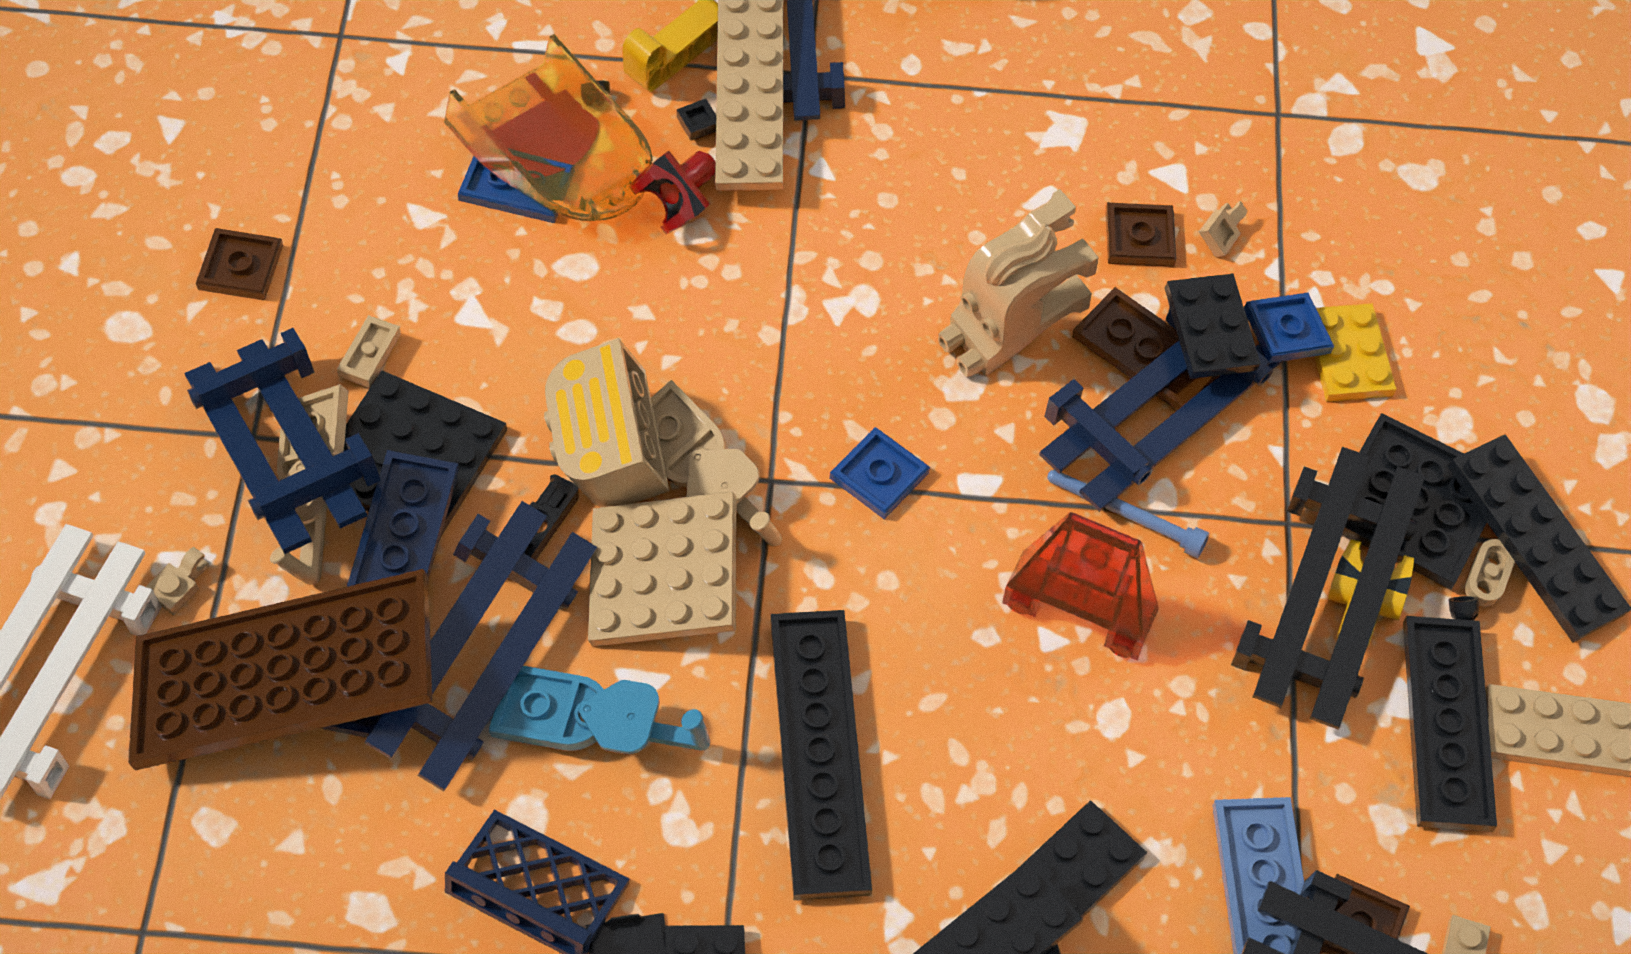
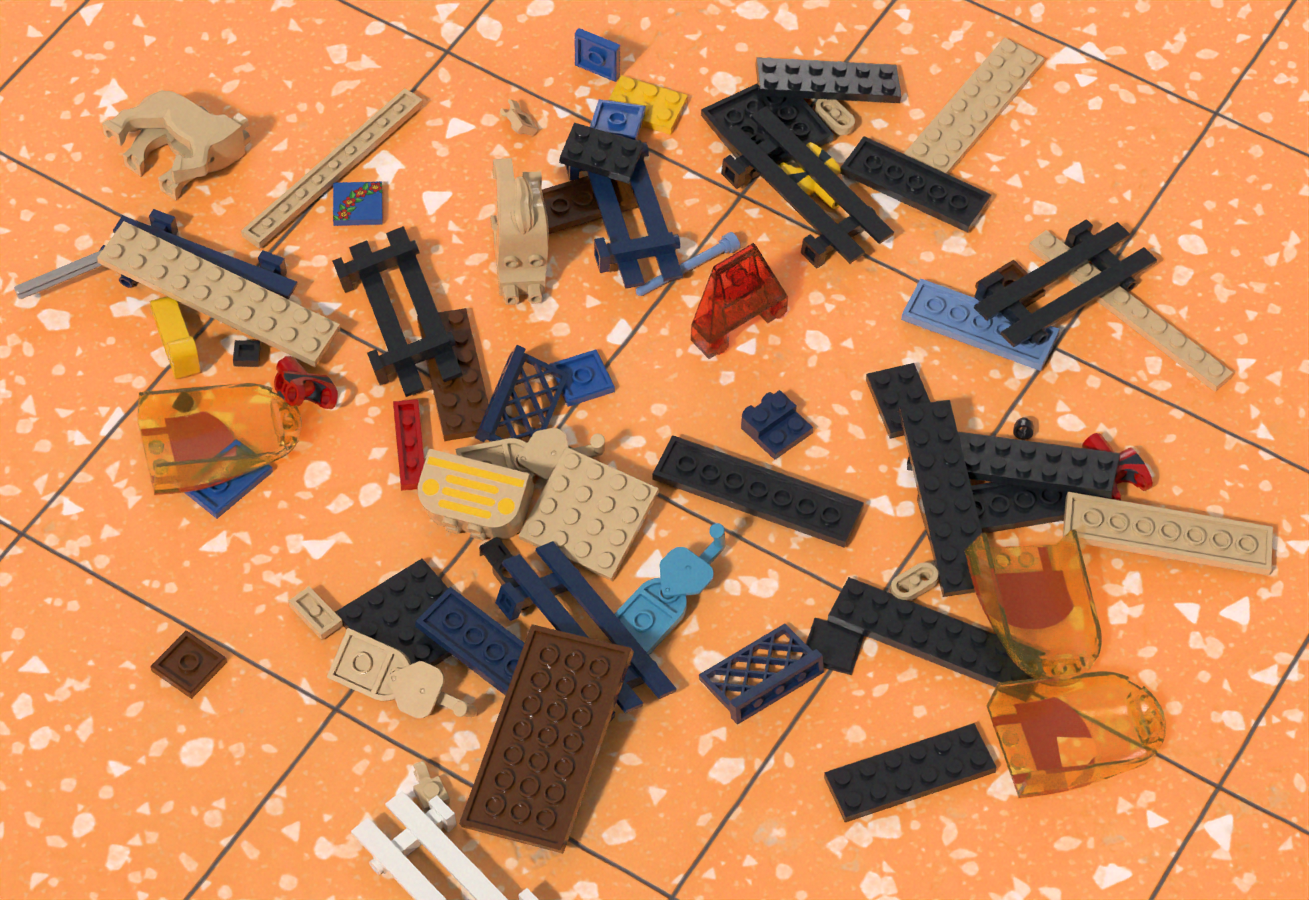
camera: 60 degrees left, 5 degrees down
dark blue fence [184,328,381,555] -> none
reddish brown tile [1105,202,1176,267] -> none
black hinge [1448,596,1479,620] -> none
none -> tan plate [241,88,423,249]
none -> black fence [332,226,463,397]
none -> blue tile [333,181,383,226]
none -> red plate [393,399,425,491]
none -> reddish brown plate [417,308,489,442]
none -> dark blue fence [475,345,569,442]
none -> blue tile [574,28,621,82]
none -> dark blue plate [741,390,813,460]

